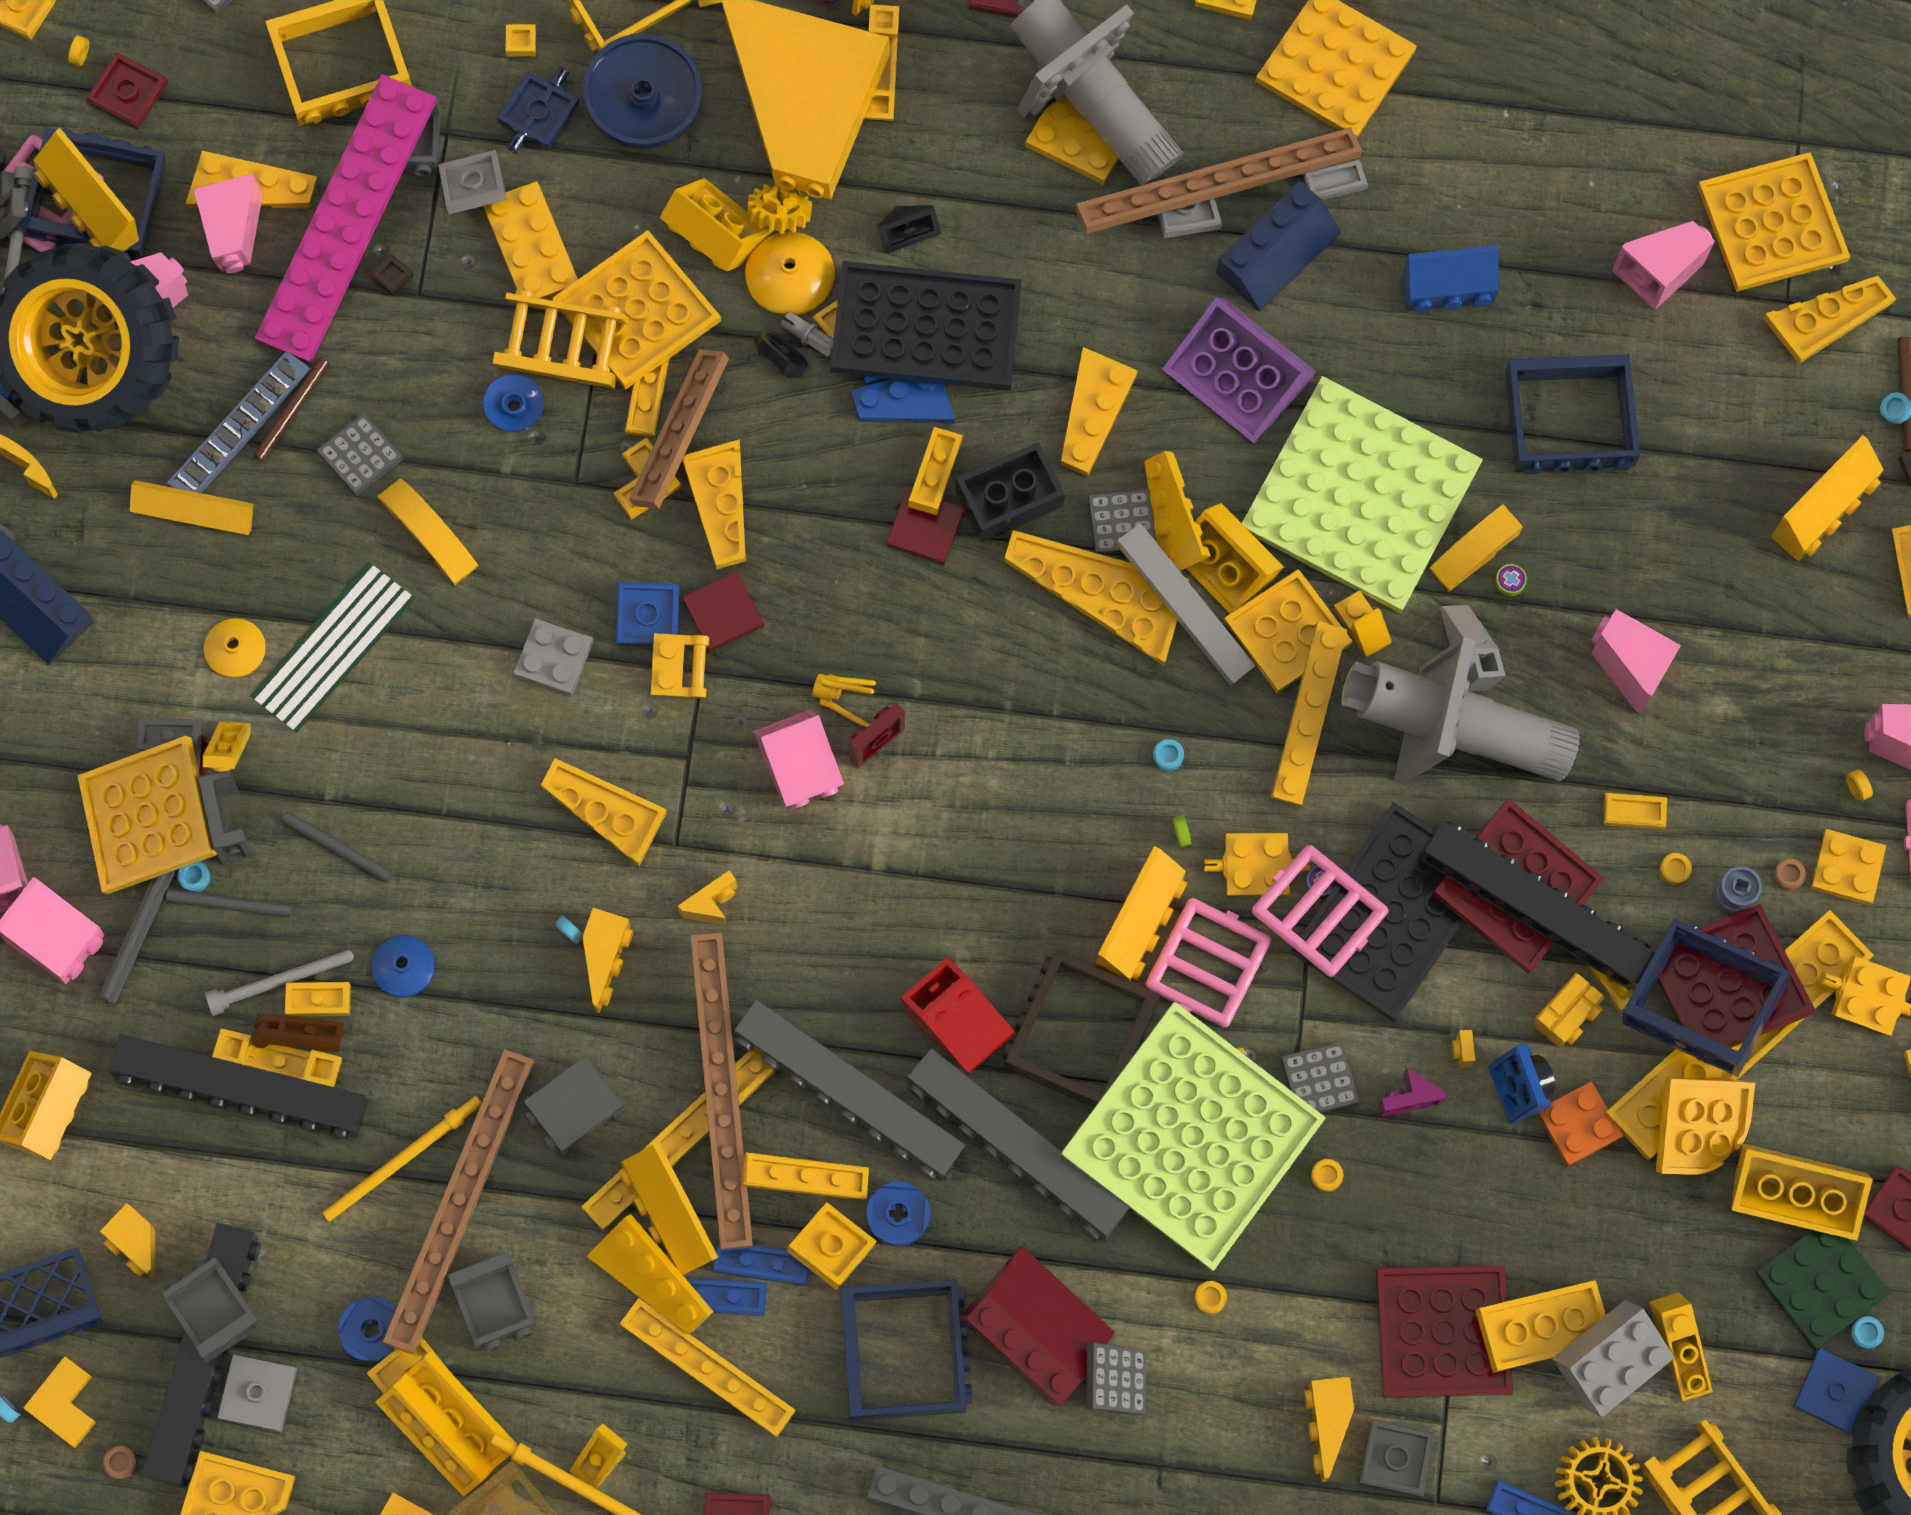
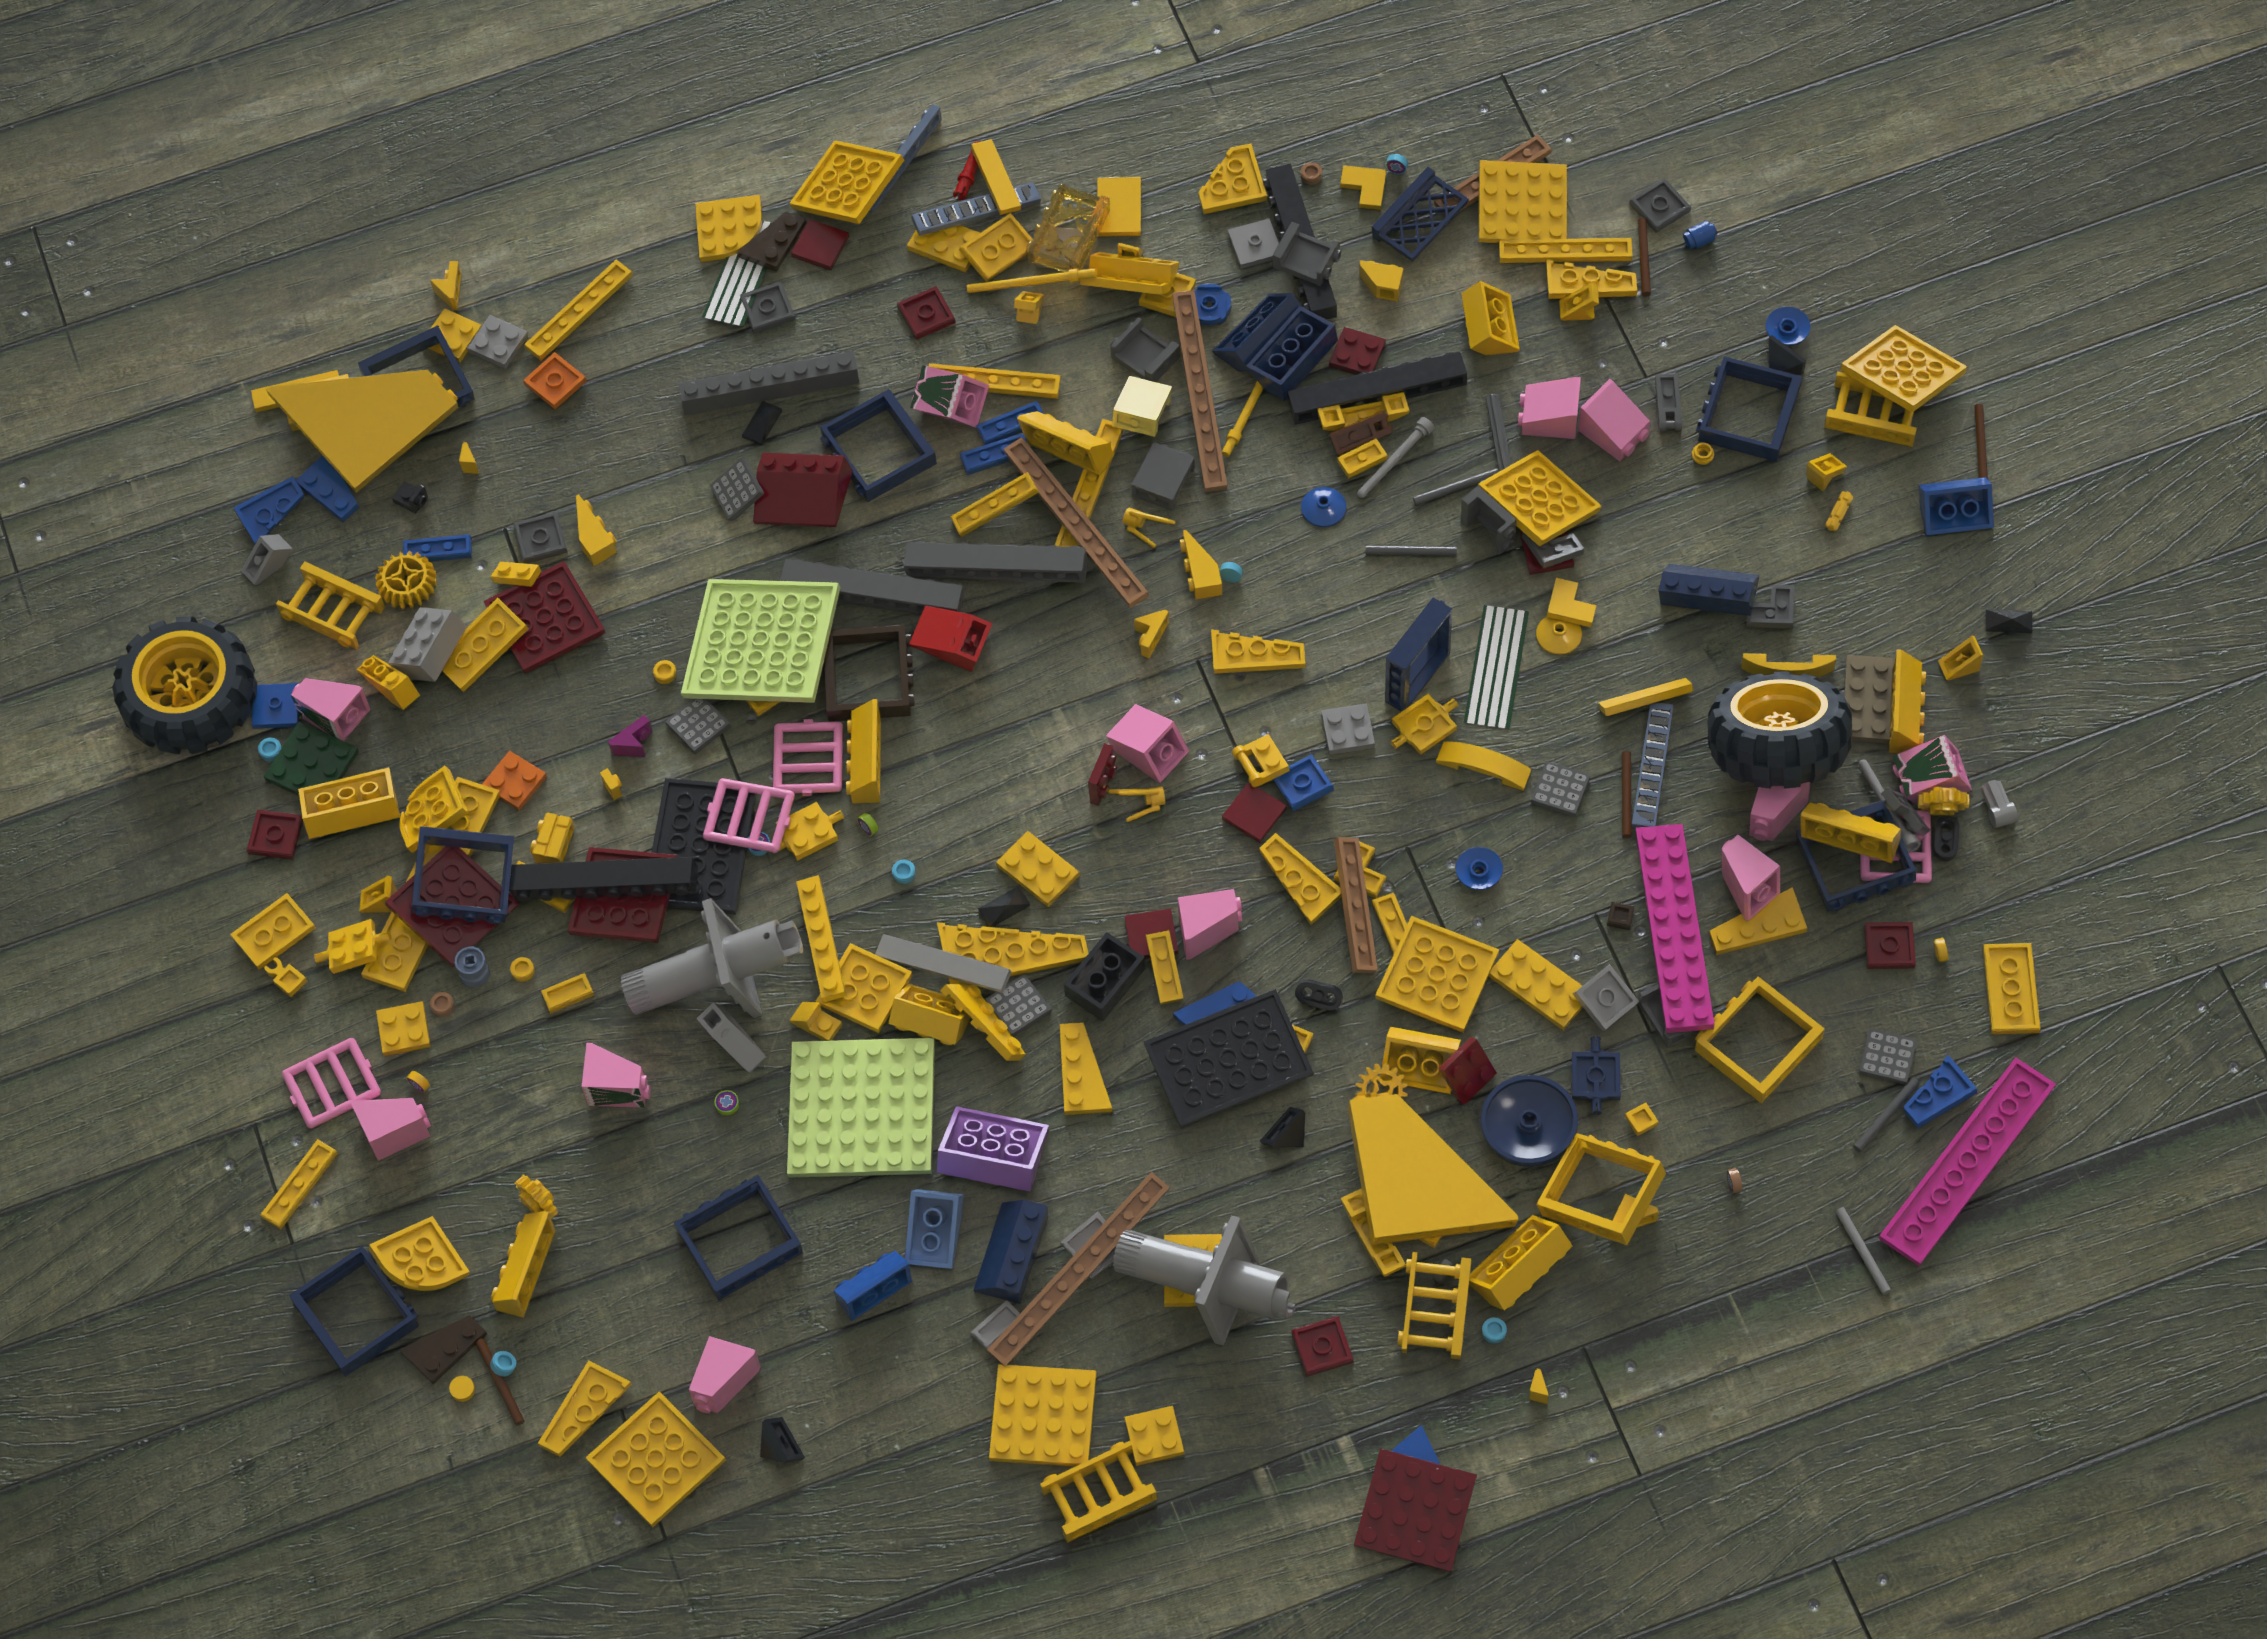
camera: 160 degrees right, 10 degrees down
yellow plate [203,721,250,772] -> none
yellow fence [493,290,629,389] -> none
yellow wing [587,1214,713,1335] -> none
yellow dish [745,232,835,316] -> none
light grey axle [781,311,833,357] -> none
yellow plate [787,1202,877,1290] -> none
blue plate [866,1181,930,1247] -> none
yellow tile [1194,1281,1227,1315] -> none
yellow slope [1429,504,1523,592] -> none
blue piece [1488,1043,1555,1124] -> none
none -> bright pink slope [291,678,370,741]
none -> yellow slope [359,876,397,913]
none -> yellow plate [490,561,541,587]
none -> yellow gear [514,1175,558,1219]
none -> black slope [742,401,783,445]
none -> black slope [760,1417,805,1463]
none -> medium blue slope [905,1189,964,1269]
none -> slope [910,365,989,428]
none -> black slope [978,886,1030,927]
none -> yellow plate [996,831,1080,907]
none -> light yellow panel [1112,376,1172,437]
none -> yellow slope [1118,243,1144,257]
none -> yellow plant [1122,507,1176,548]
none -> bright pink slope [1178,889,1242,960]
none -> dark blue slope [1212,293,1302,372]
none -> dark blue slope [1246,306,1338,401]
none -> dark red plate [1329,327,1386,375]
none -> dark blue window [1385,597,1452,712]
none -> yellow plate [1390,694,1458,755]
none -> dark red plate [1438,1037,1497,1105]
none -> yellow tile [1546,578,1596,627]

